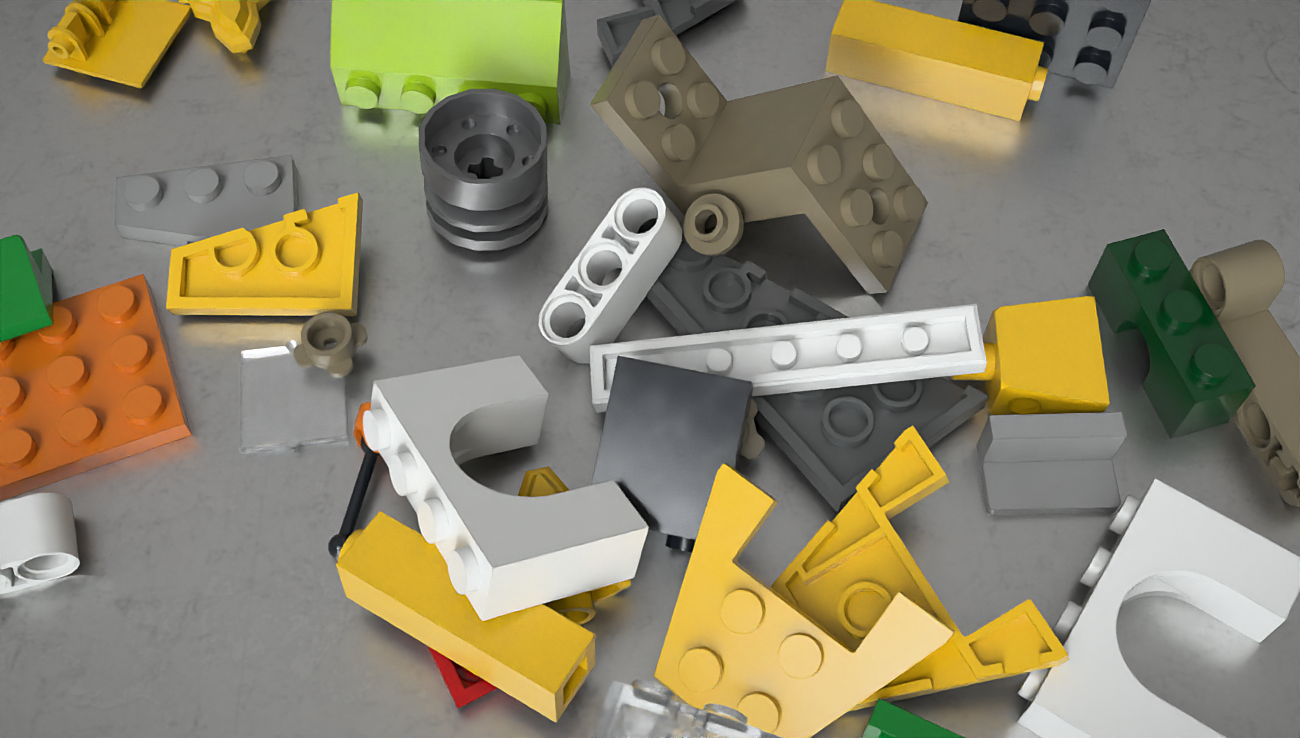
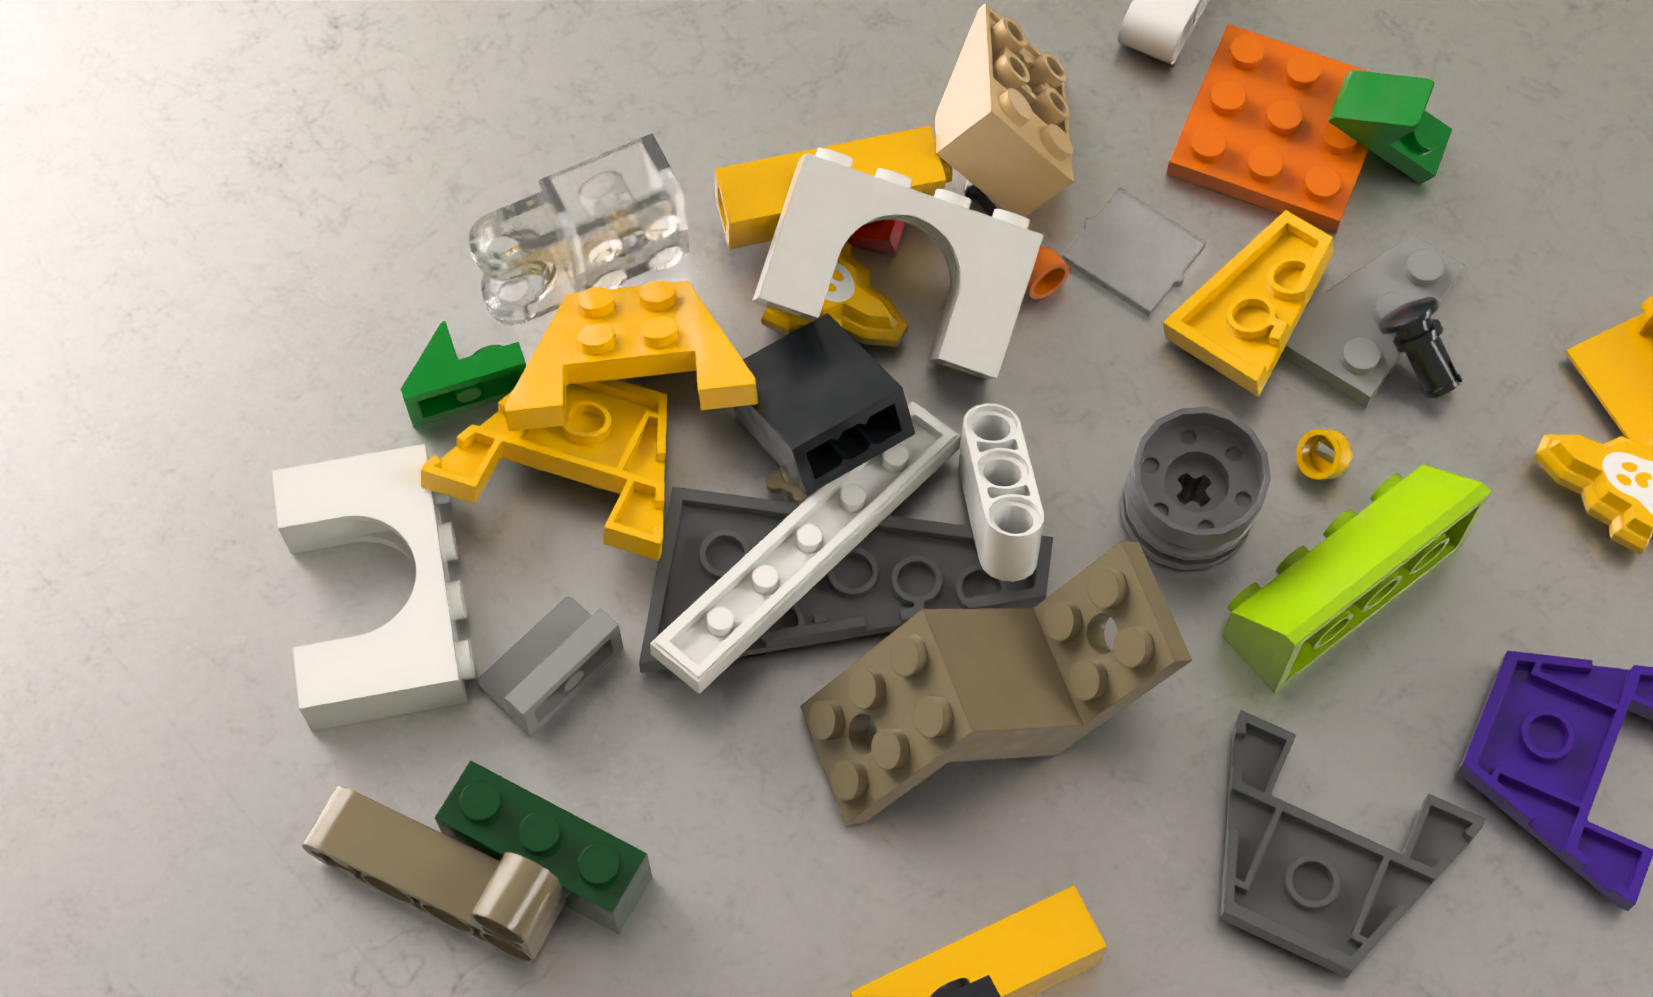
camera: 135 degrees right, 5 degrees up
dark tan plate [293,312,368,378] -> none
dark tan plate [683,193,744,256] -> none
yellow torso [950,296,1110,415] -> none
none -> tan slope [935,3,1074,218]
none -> yellow hinge [1296,429,1354,480]
none -> black pin [1378,297,1462,398]

